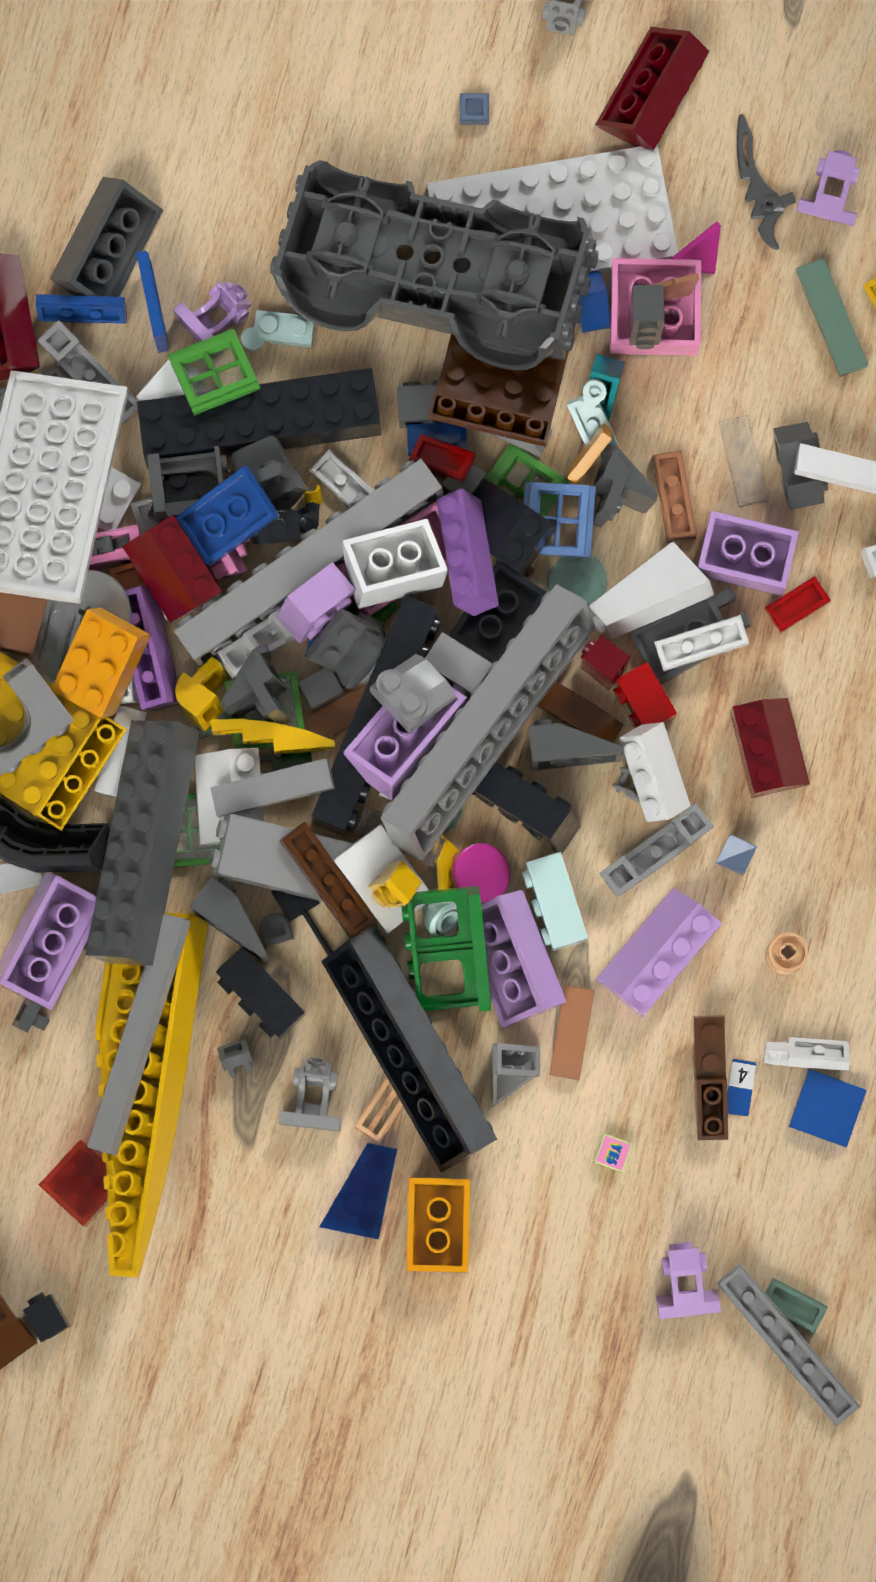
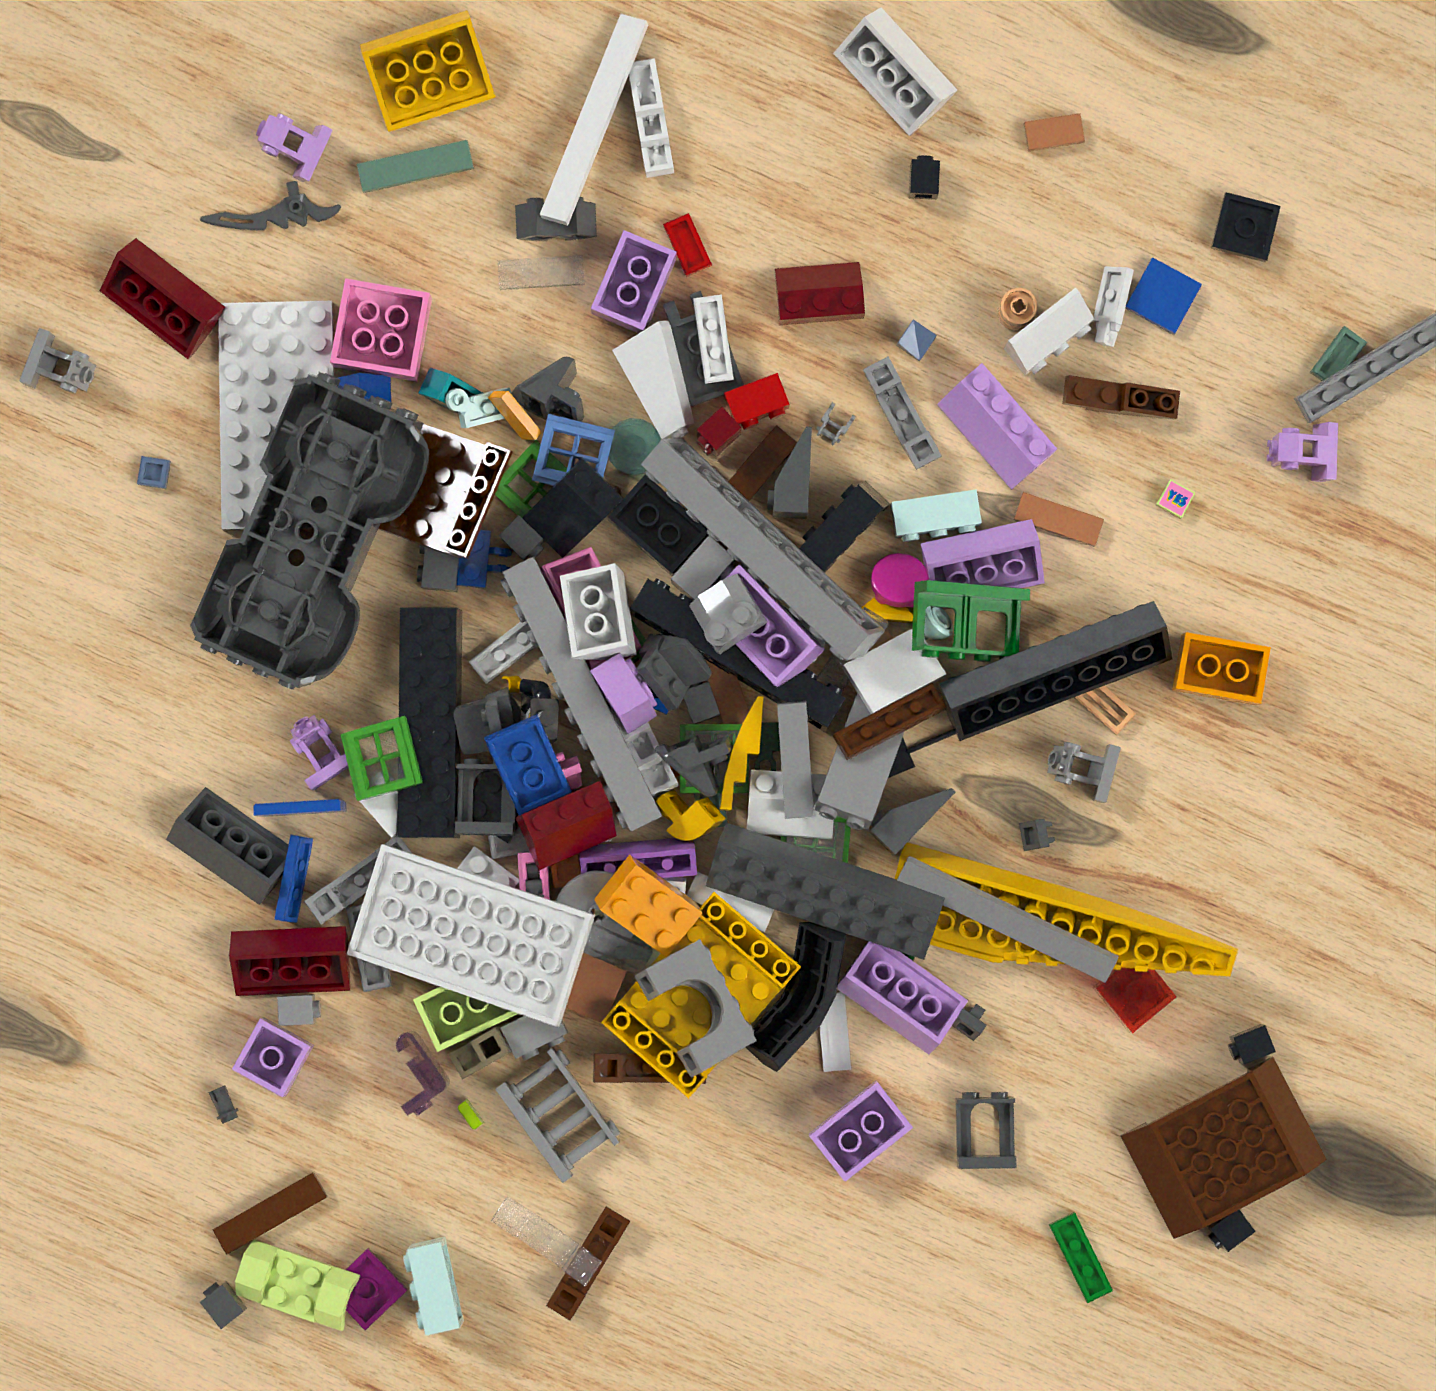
camera: 85 degrees left, 5 degrees up
black brick [216,947,306,1039] -> none
light aqua hinge [241,310,314,351] -> none
dark grey tile [260,913,294,948] -> none
clear blue wing [319,1143,397,1240] -> none
yellow slope [368,860,422,908] -> none
red tile [409,434,476,482] -> none
medium lavender brick [437,488,499,616] -> none
light grey slope [492,1043,540,1107] -> none
white brick [619,722,691,822] -> none
dark grey brick [628,285,664,349] -> none
nougat piece [651,273,699,302] -> none
nougat tile [652,450,697,543] -> none
dark pink slope [672,221,721,274] -> none
sticker [727,1059,756,1116] -> none
none -> white slope [1004,288,1094,375]

